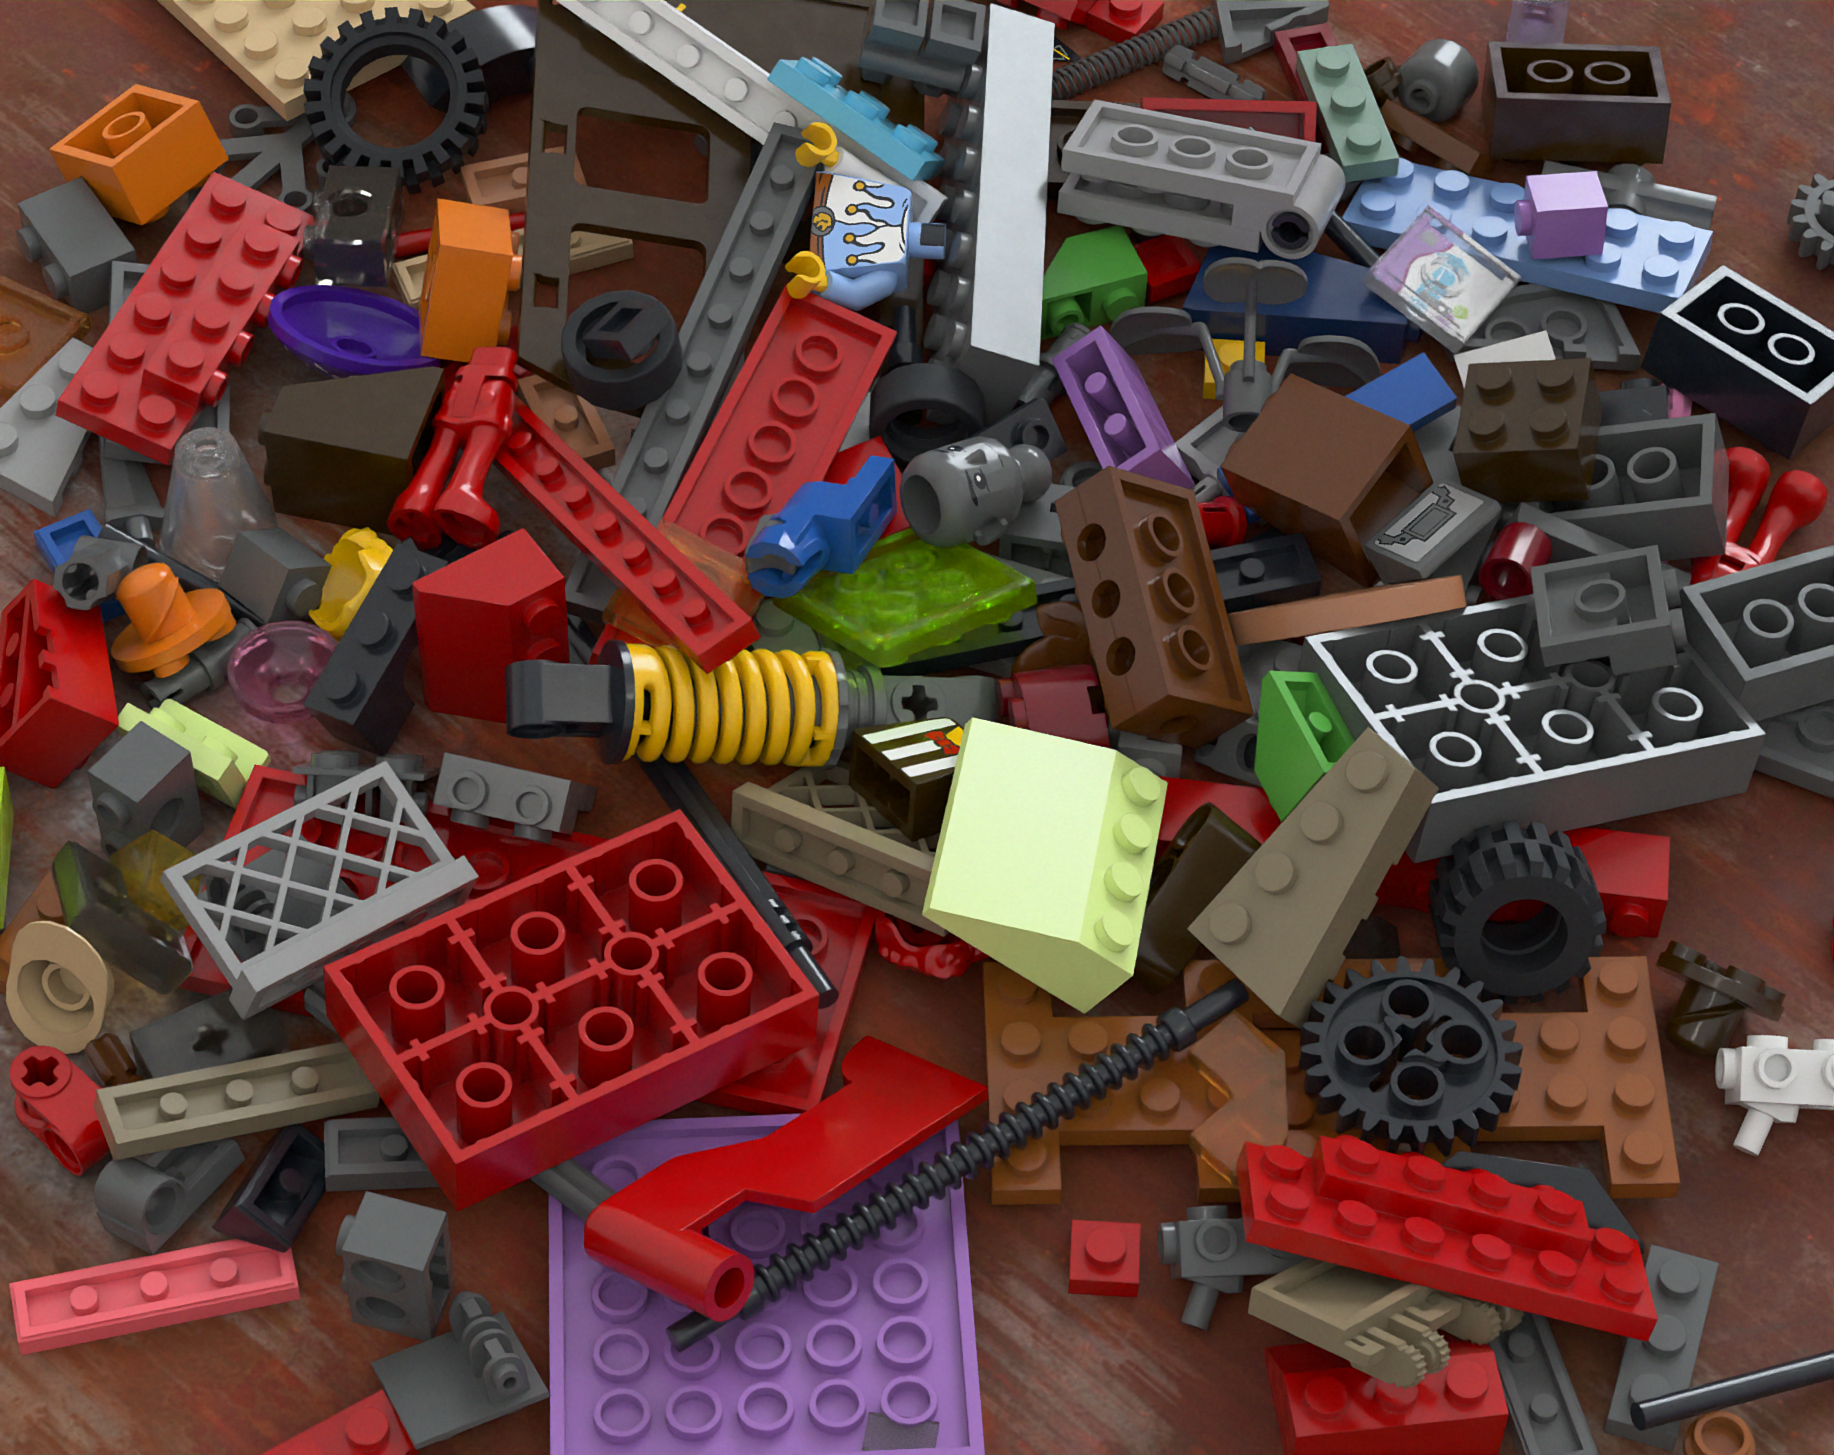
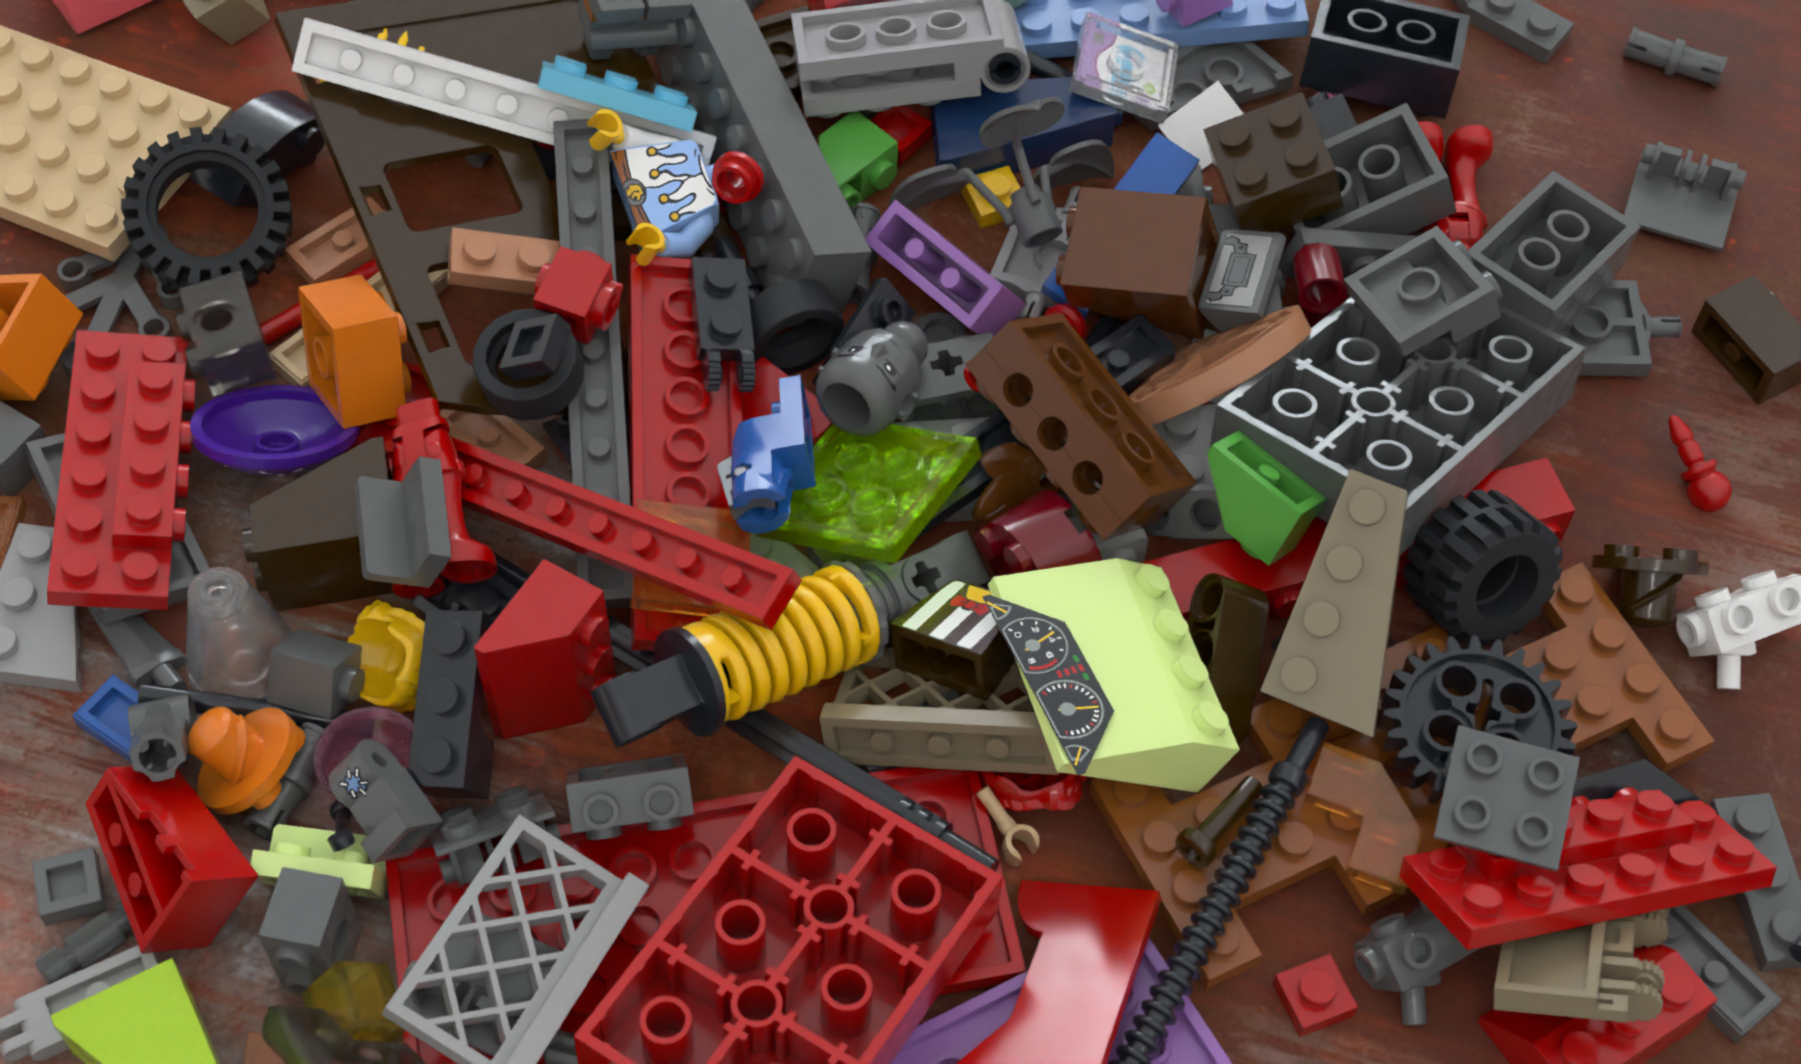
camera: 25 degrees left, 5 degrees up
none -> black hinge [327,800,355,852]
none -> dark grey leg [328,739,444,863]
none -> dark grey panel [354,456,452,588]
none -> nougat plate [447,227,560,295]
none -> red brick [533,246,623,345]
none -> black hinge [688,257,756,392]
none -> red plate [712,151,764,204]
none -> tan hand [976,785,1039,867]
none -> black sticker [982,595,1114,776]
none -> dark brown piece [1175,776,1263,868]
none -> dark grey hinge [1433,725,1580,872]

